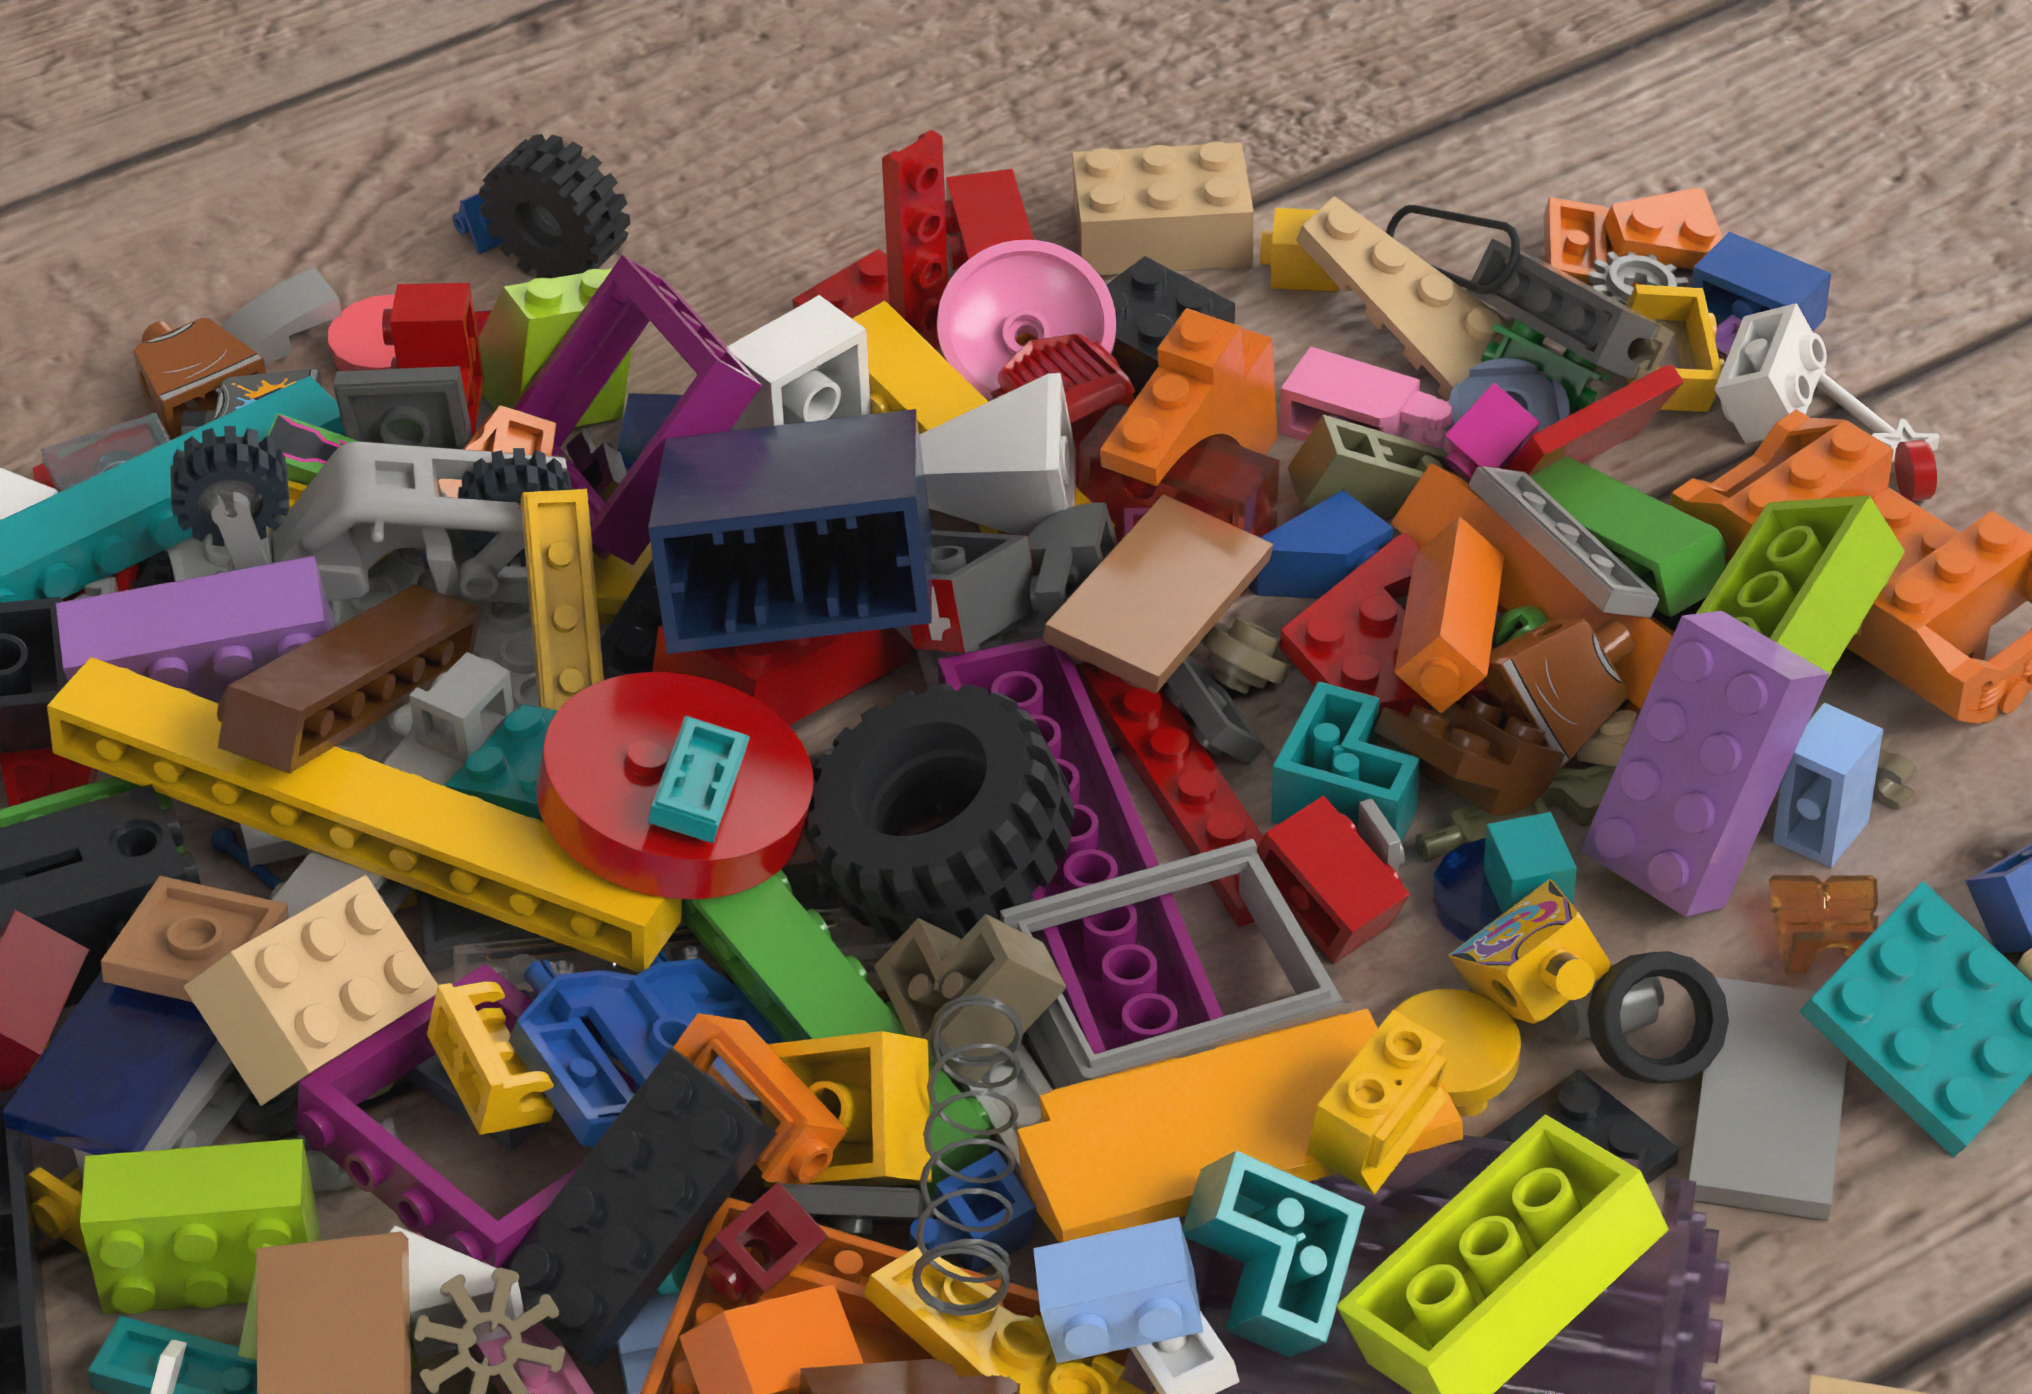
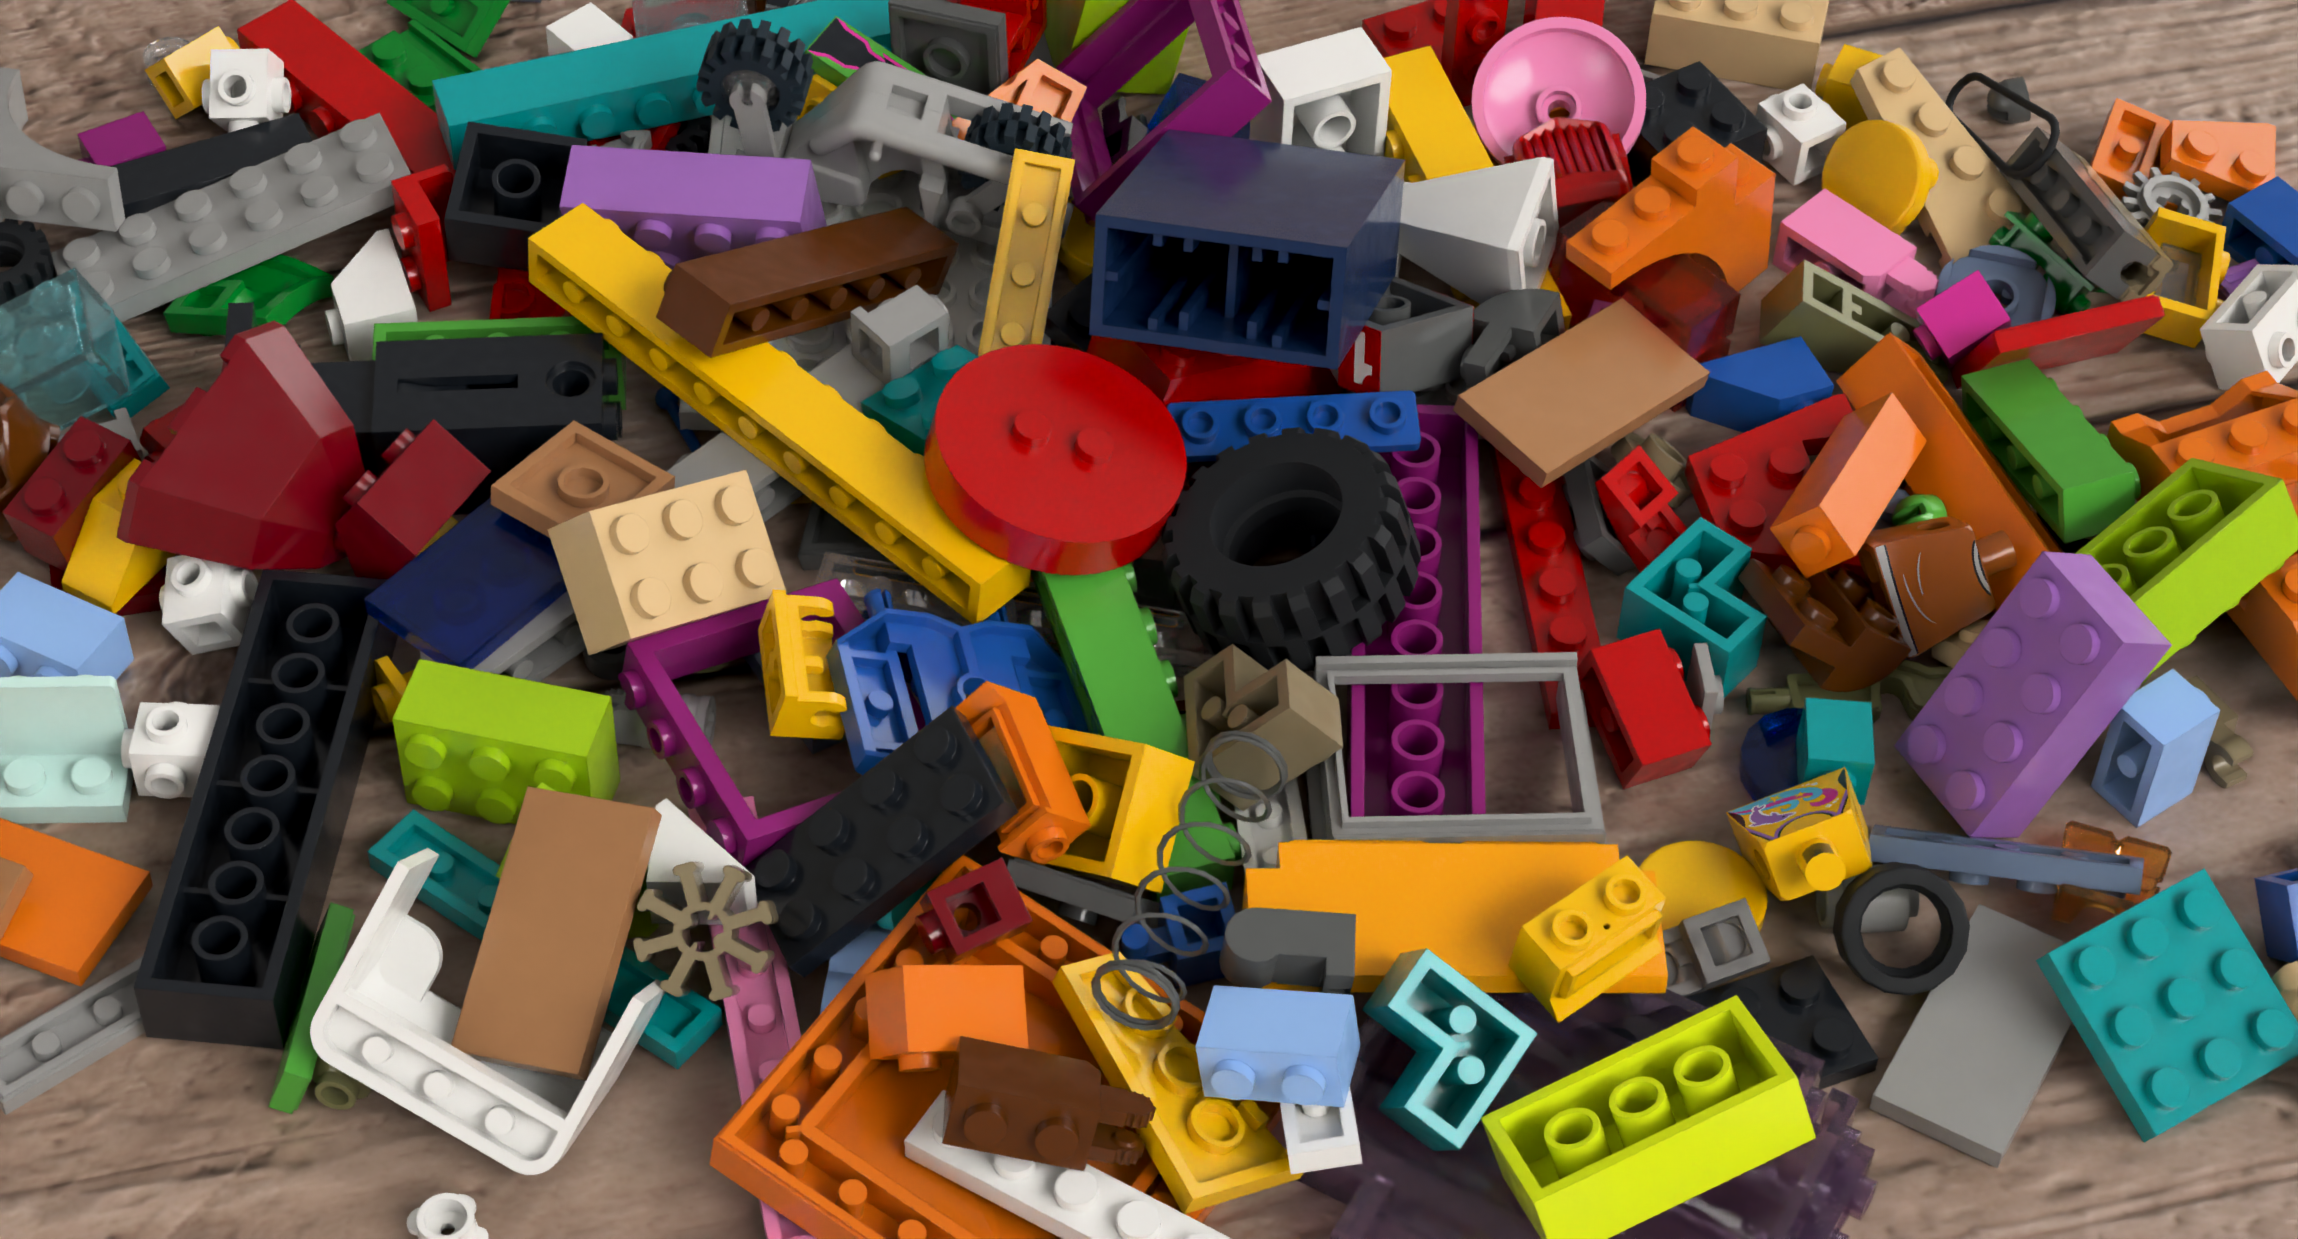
camera: 15 degrees right, 5 degrees up
teal plate [647,716,750,843] -> none
light grey tile [1468,466,1660,618] -> none
none -> blue bracket [1167,390,1421,463]
none -> dark grey leg [1219,907,1356,995]
none -> red slope [1595,445,1688,573]
none -> flat silver slope [1627,898,1771,1014]
none -> white brick [1756,83,1847,186]
none -> yellow tile [1821,120,1939,235]
none -> sand blue plate [1869,824,2144,903]
none -> dark grey hinge [1987,76,2031,124]

